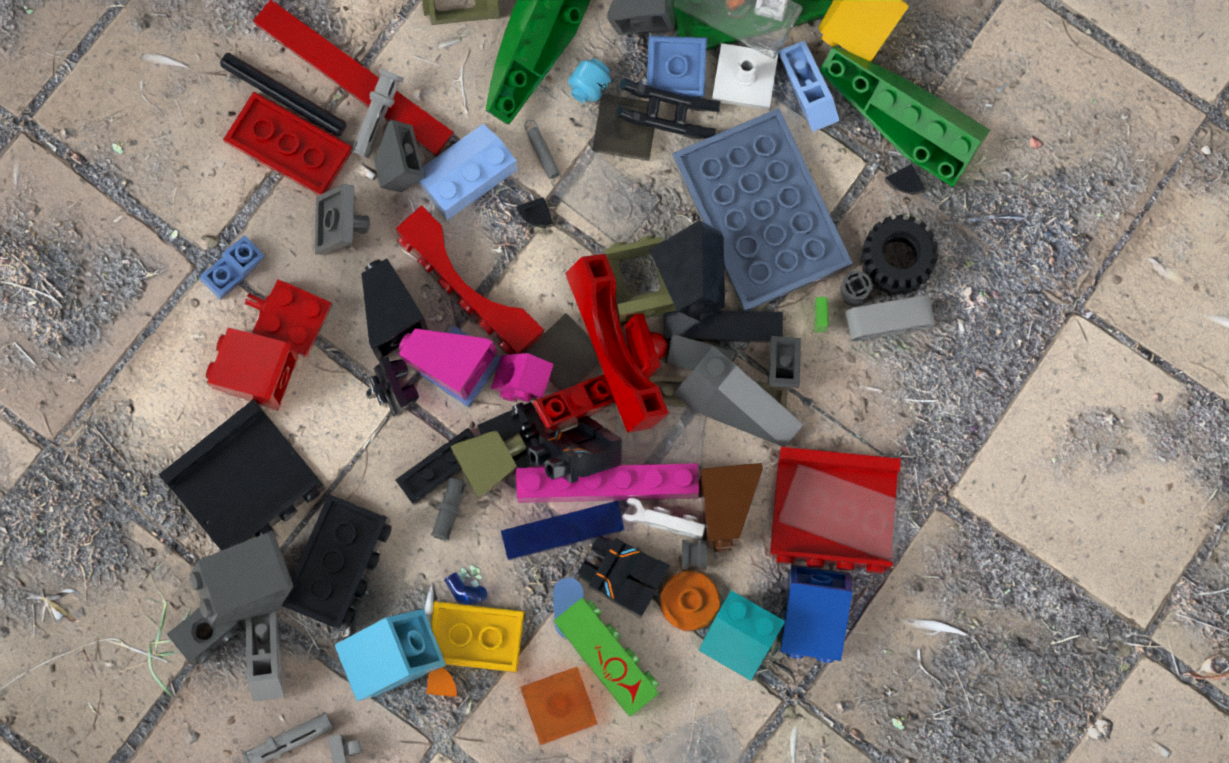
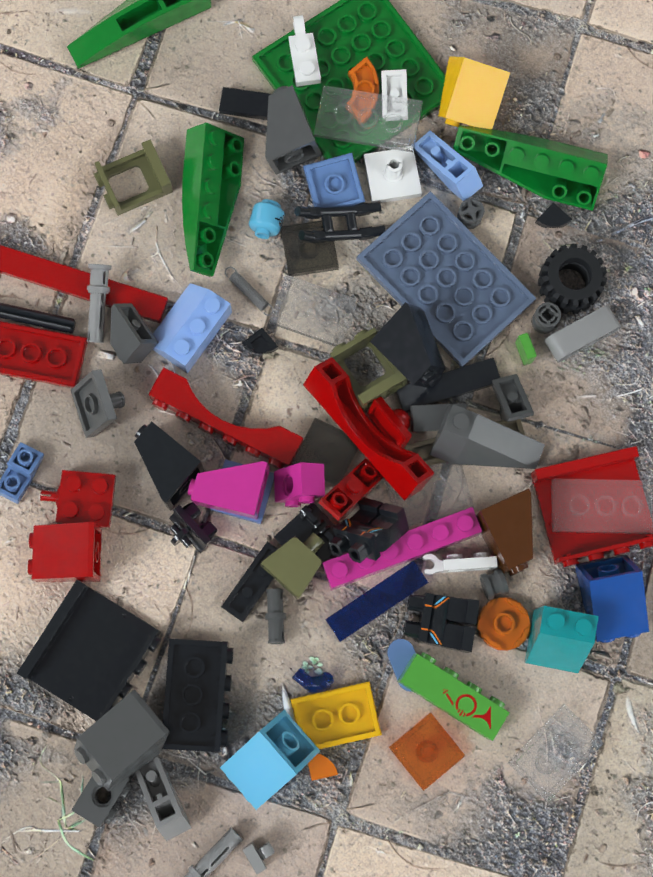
camera: 25 degrees left, 0 degrees up
none -> dark grey wheel [457,198,485,229]

